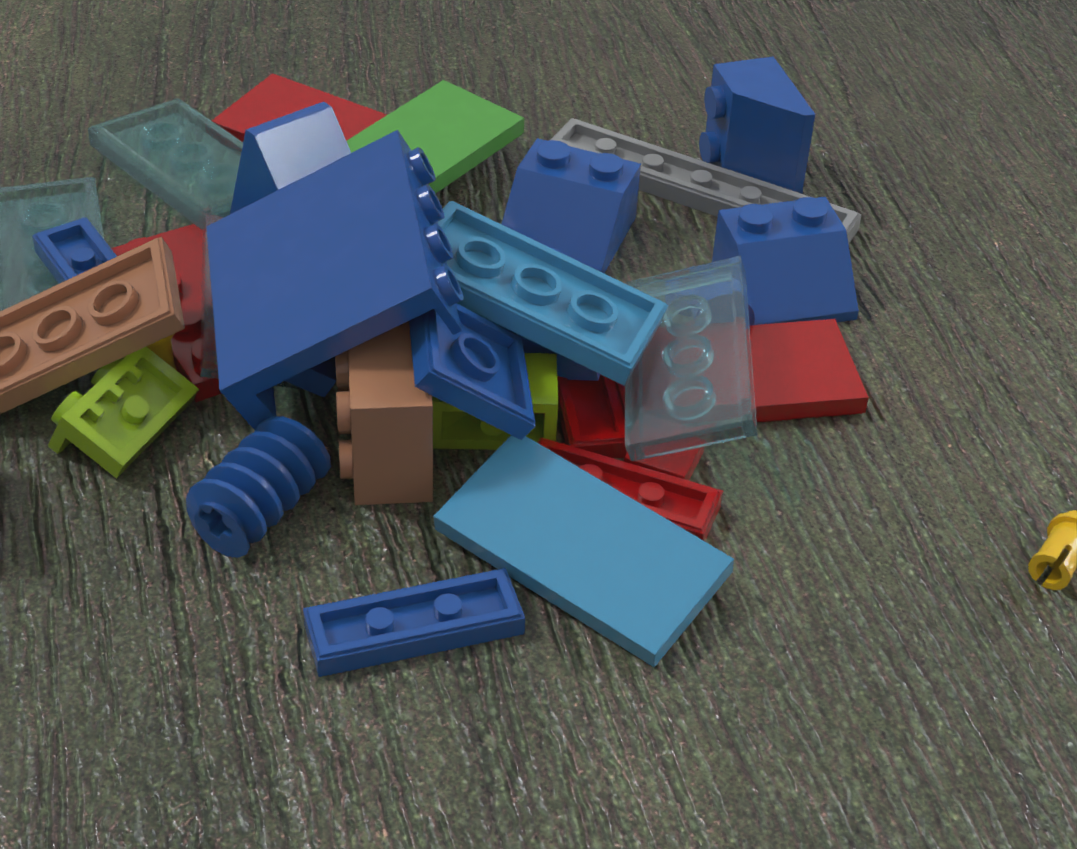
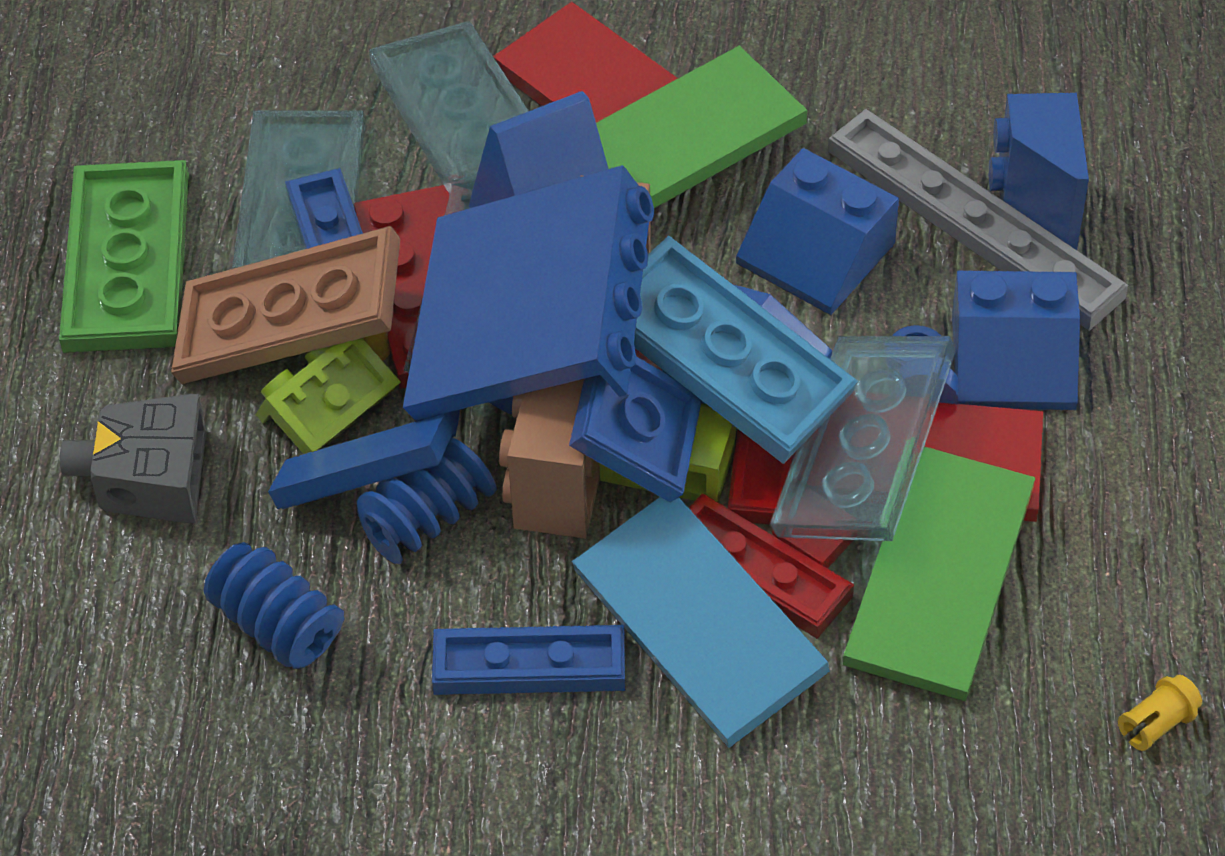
camera: 20 degrees right, 10 degrees up
none -> blue piece [203,542,345,669]
none -> blue tile [268,413,454,509]
none -> bright green tile [843,444,1035,702]

